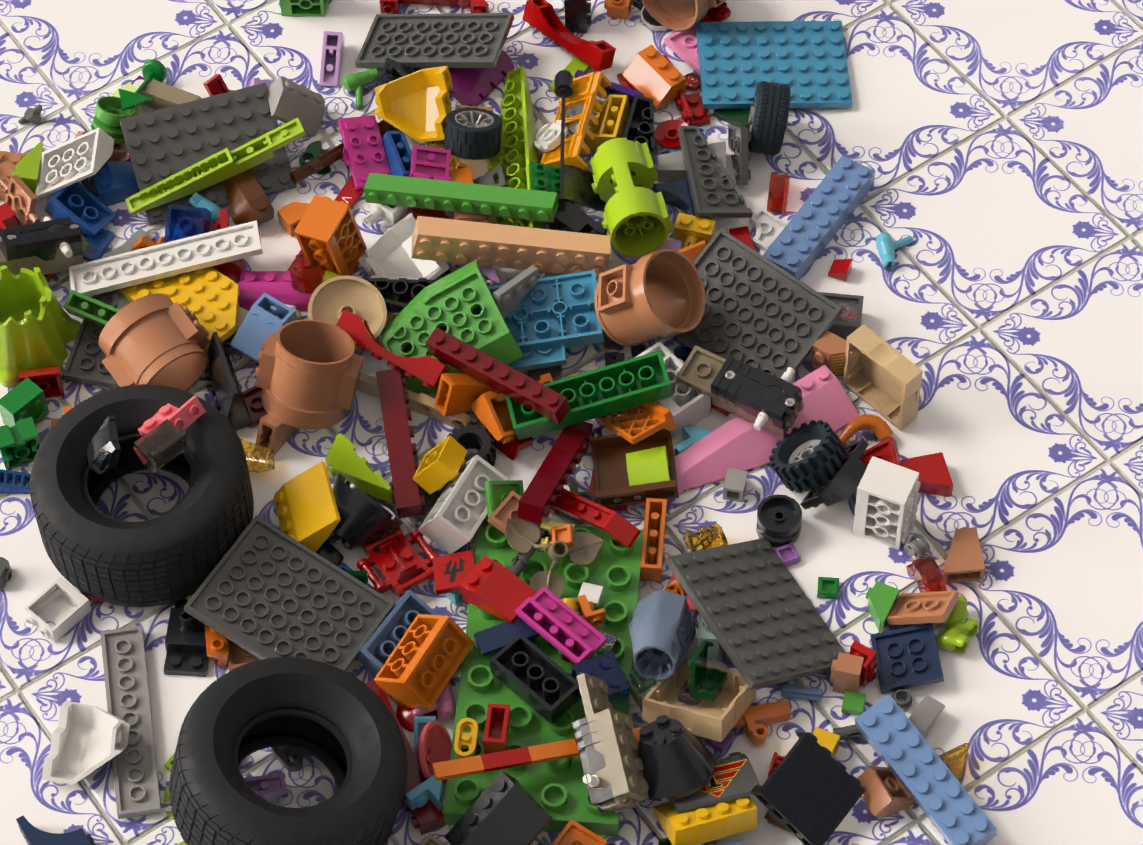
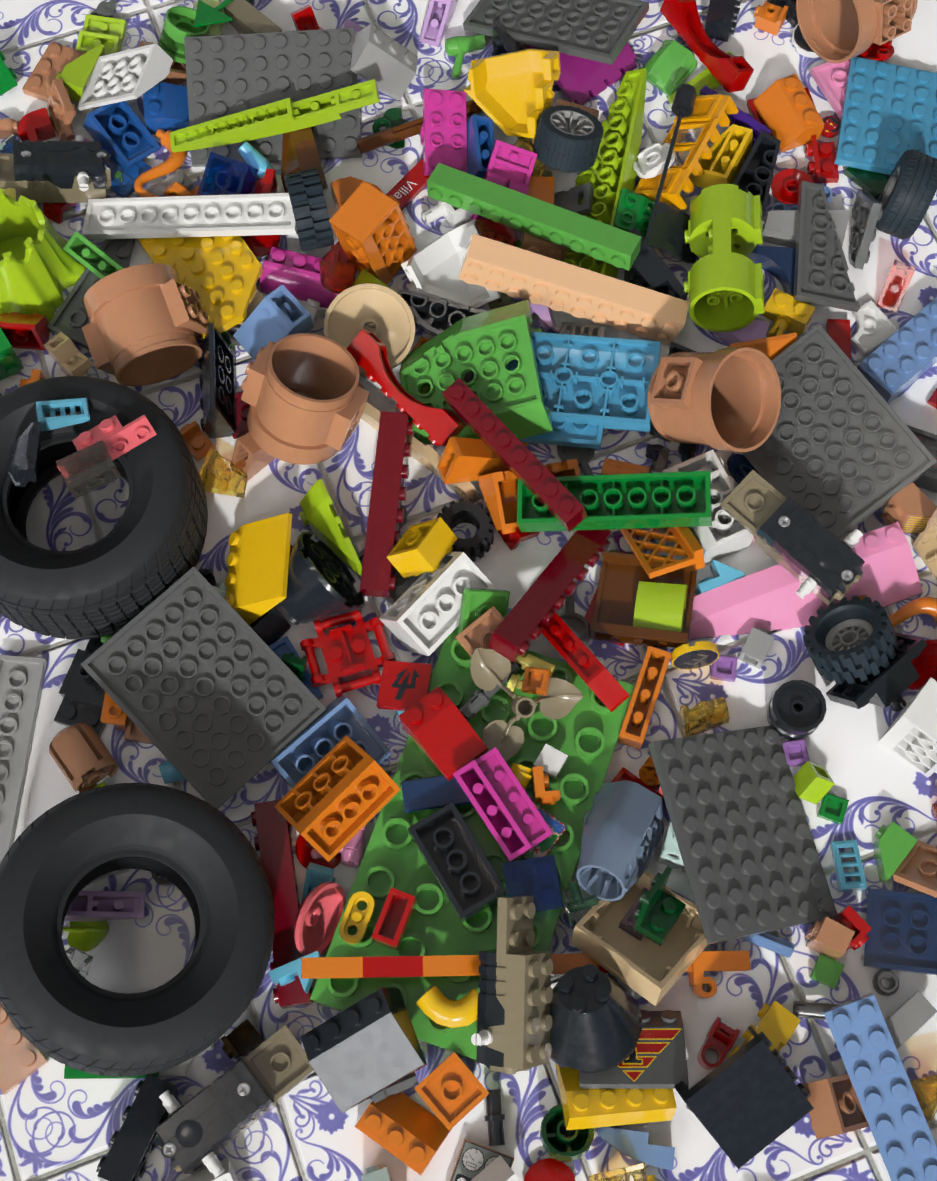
camera: 15 degrees right, 15 degrees up
light grey wing [493,265,538,319] -> none
none -> medium azure slope [36,397,90,431]
none -> tan brick [43,332,93,376]
none -> nougat cylinder [49,722,119,793]
none -> lime slope [76,14,128,55]
none -> orange animal [134,129,187,197]
none -> black wheel [284,168,334,252]
none -> yellow cylinder [416,986,479,1028]
none -> bright green slope [641,40,698,98]
none -> tile [671,641,720,670]
none -> medium lavender tile [710,655,738,682]
none -> lime panel [793,760,835,804]
none -> medium azure slope [831,840,867,893]

